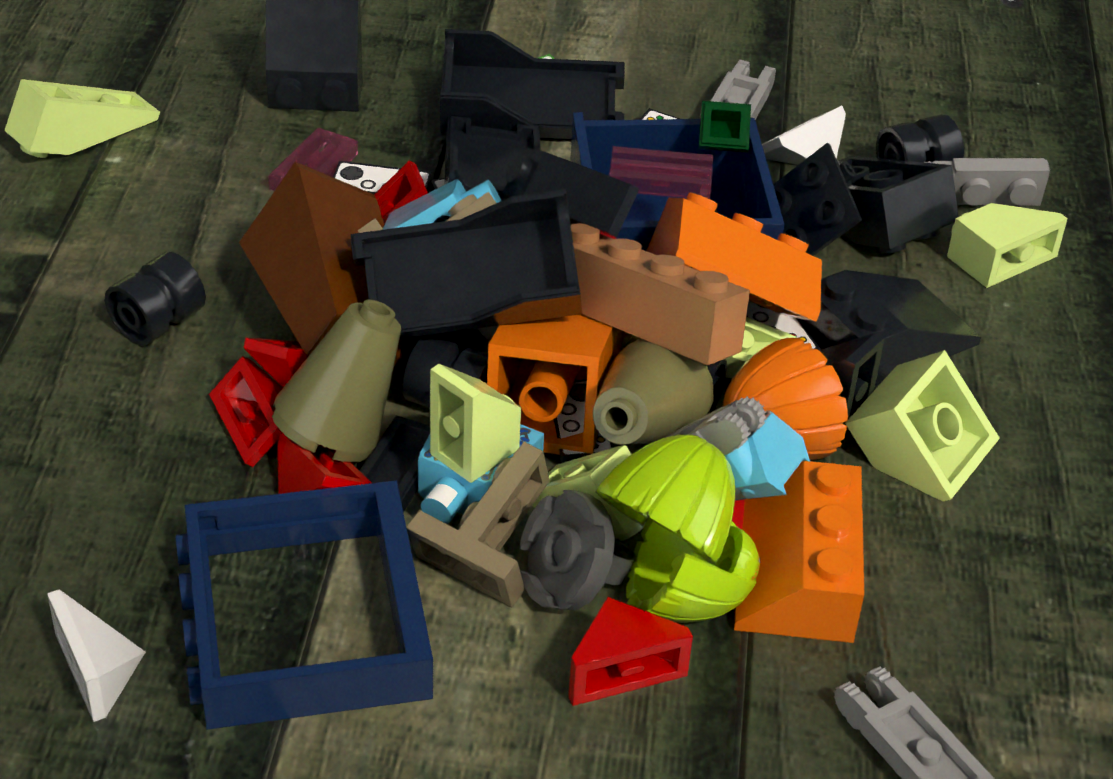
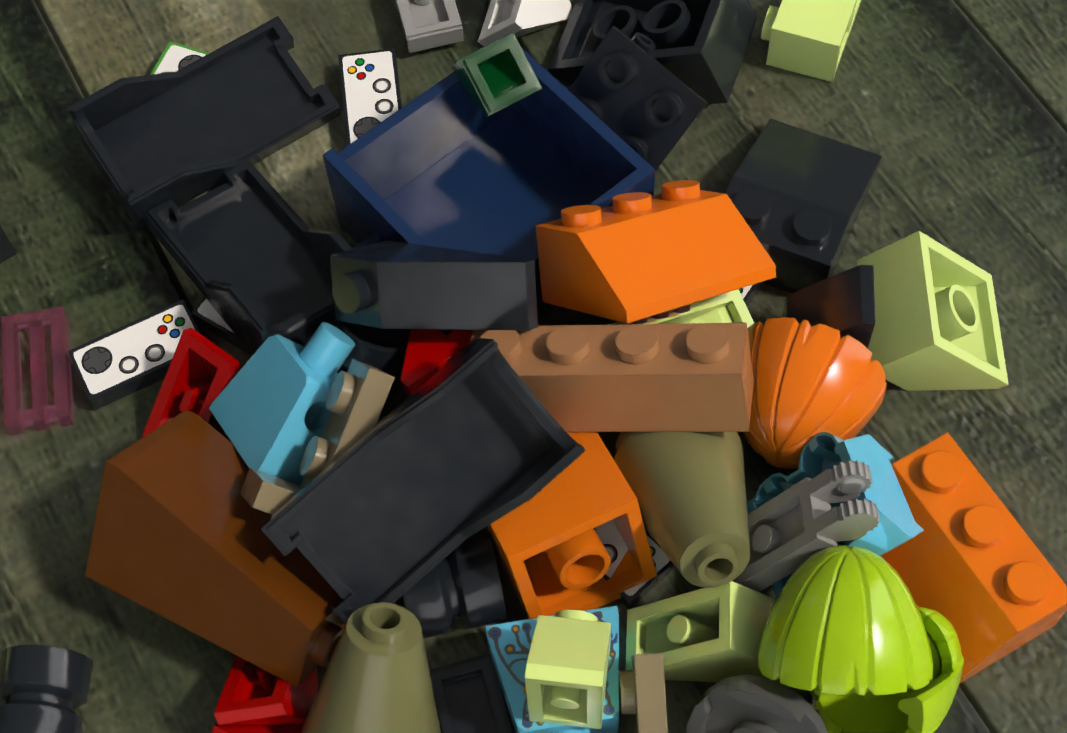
camera: 30 degrees left, 20 degrees up
clear pink tile [609,146,713,199] -> none

